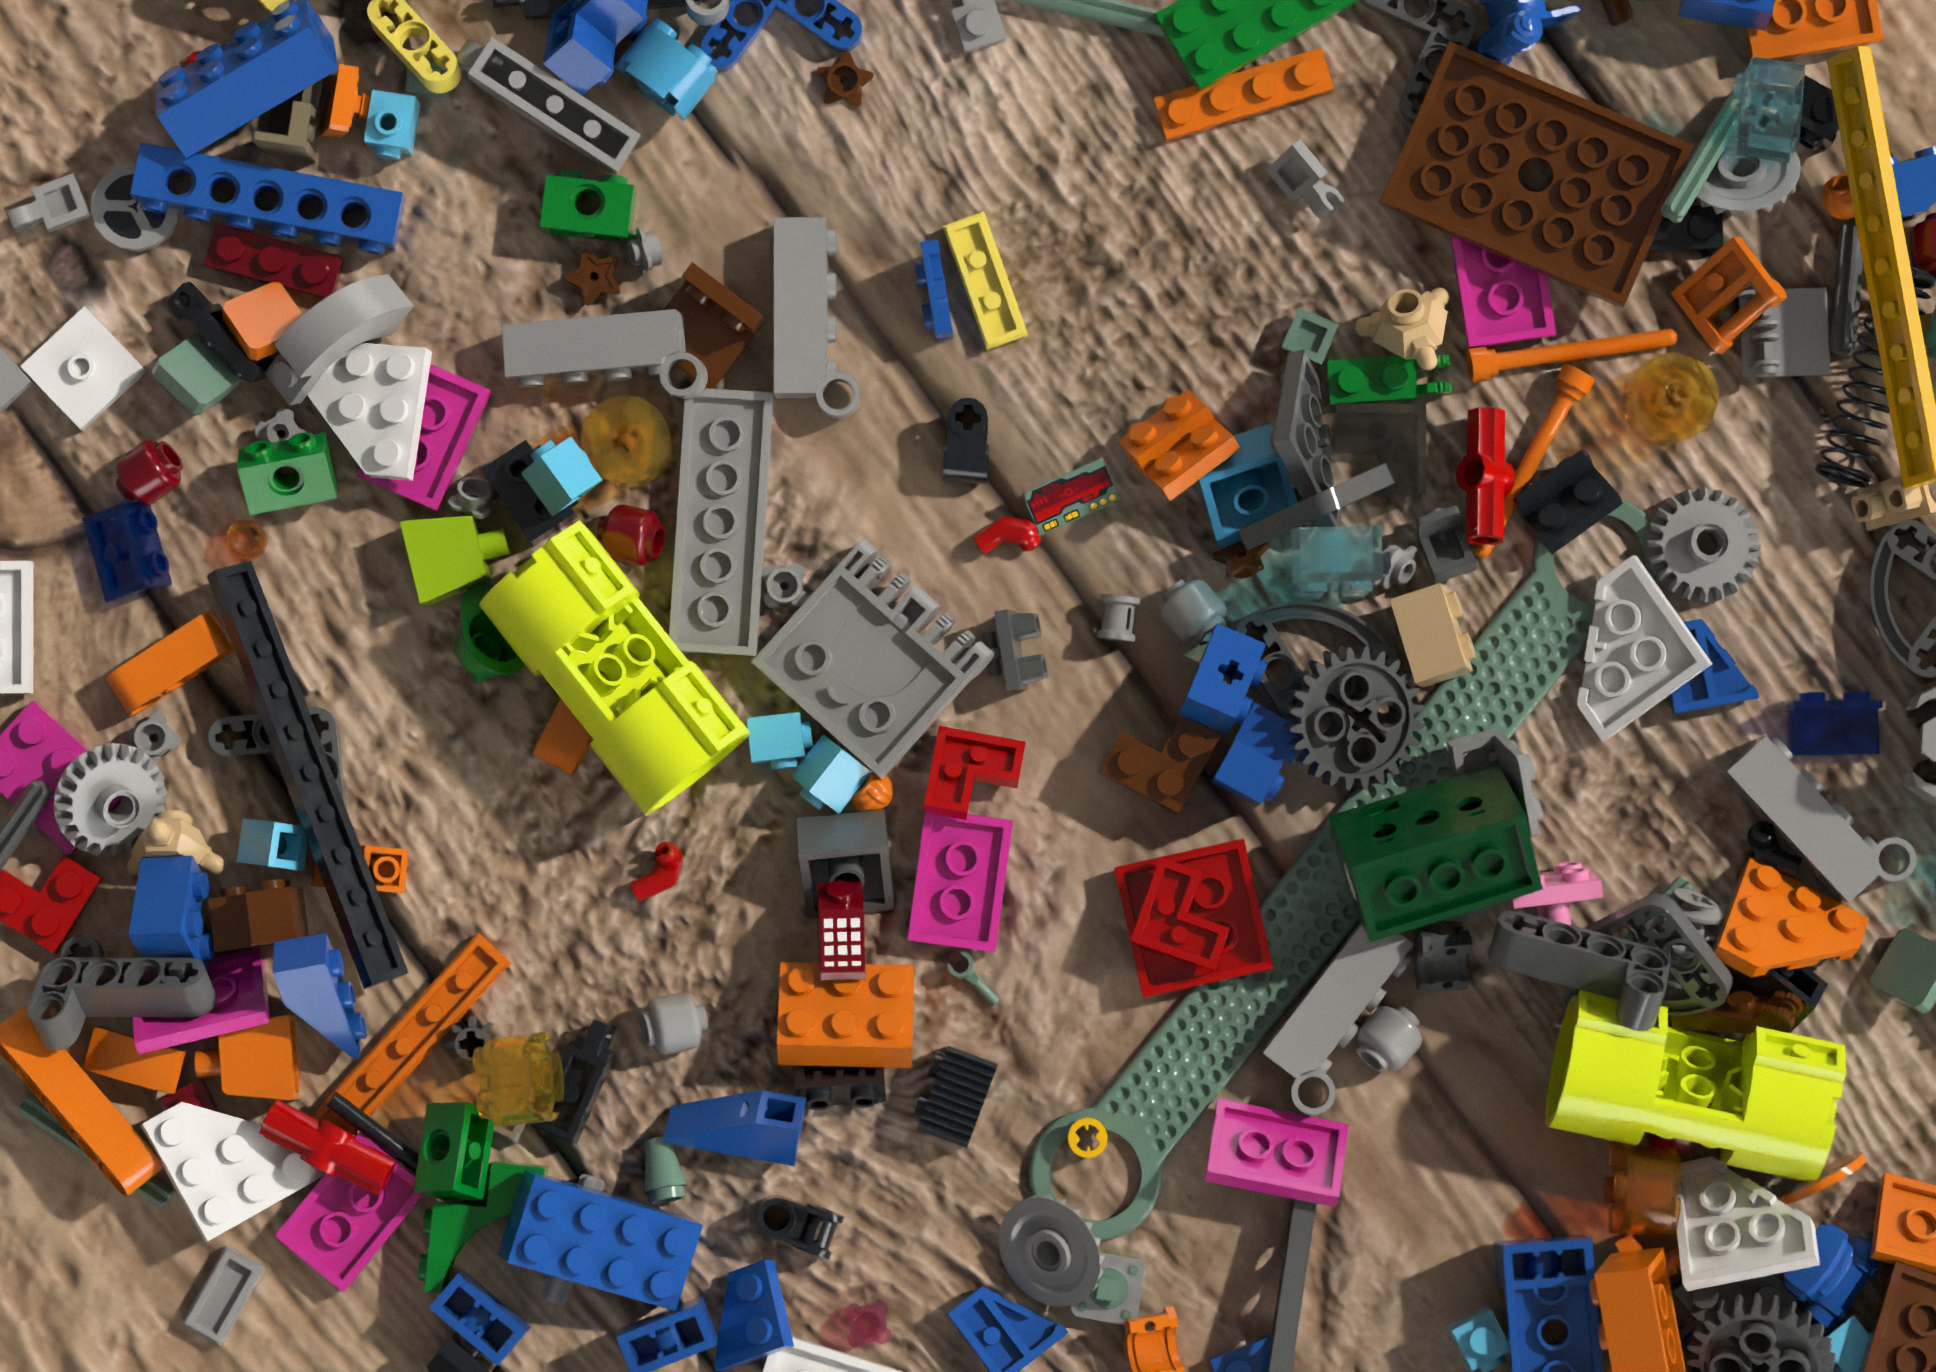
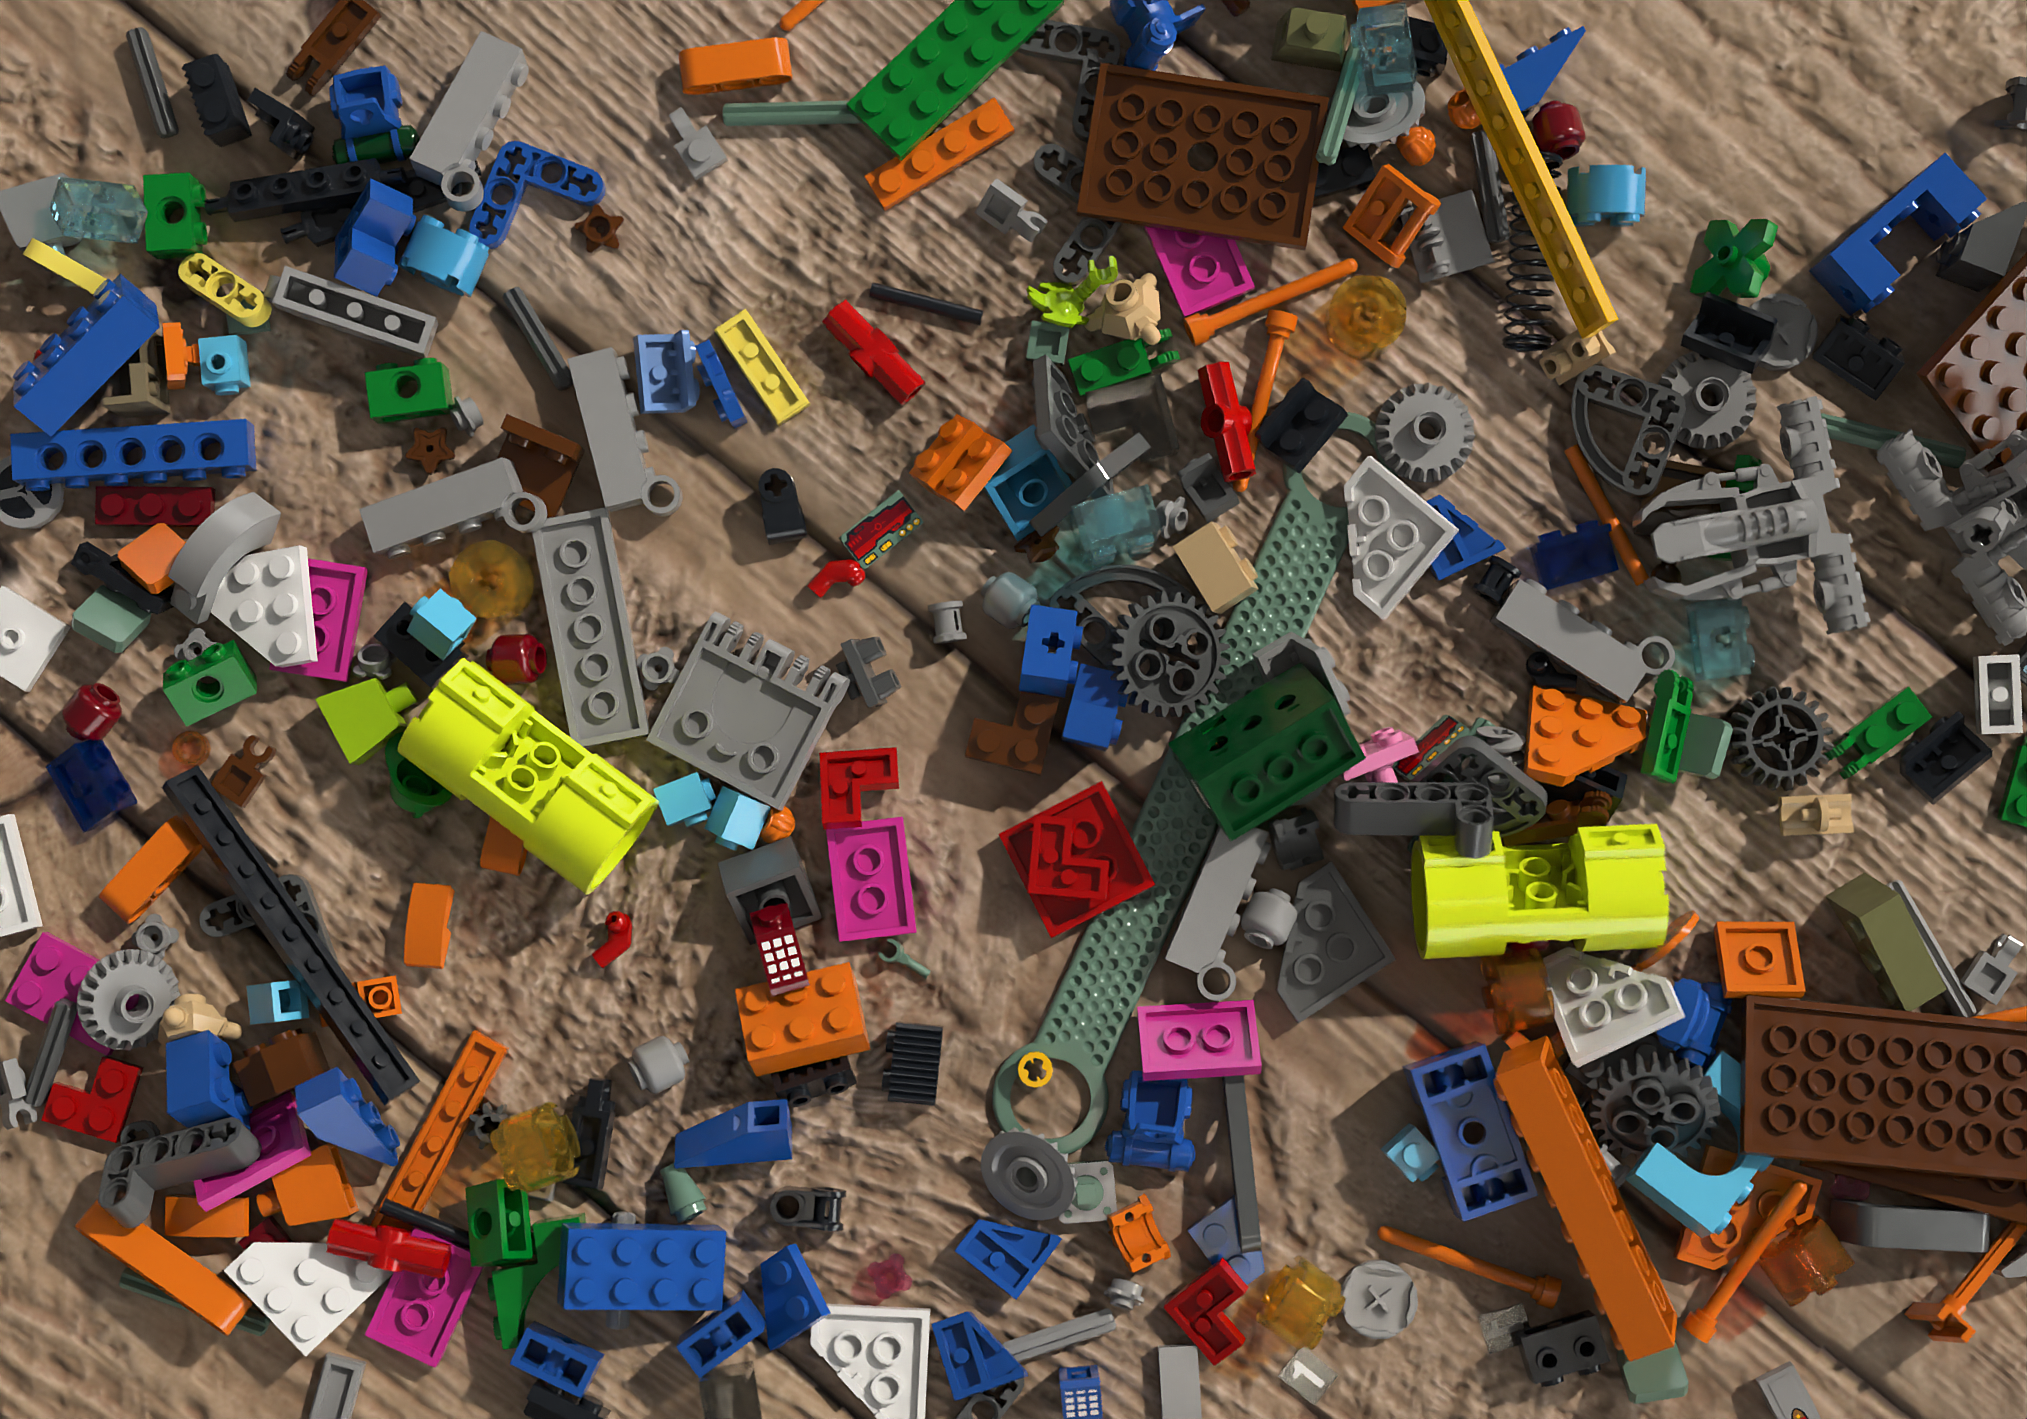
camera: 15 degrees left, 0 degrees up
none -> reddish brown plate [211,735,276,808]
none -> orange slope [404,883,455,969]
none -> dark grey axle [503,287,574,391]
none -> medium blue bracket [633,330,700,414]
none -> red piece [822,299,925,406]
none -> black bar [869,282,984,325]
none -> lime piece [1026,256,1118,328]
none -> dark grey beam [1034,144,1123,286]
none -> blue piece [1105,1070,1195,1172]
none -> olive torso [1271,7,1349,72]
none -> dark grey plate [1276,861,1396,1023]
none -> slope [1392,715,1471,782]
none -> orange piece [1395,126,1436,167]
none -> black bush [1471,555,1522,606]
none -> orange bar [1564,444,1650,586]
none -> green hinge [1640,669,1694,784]

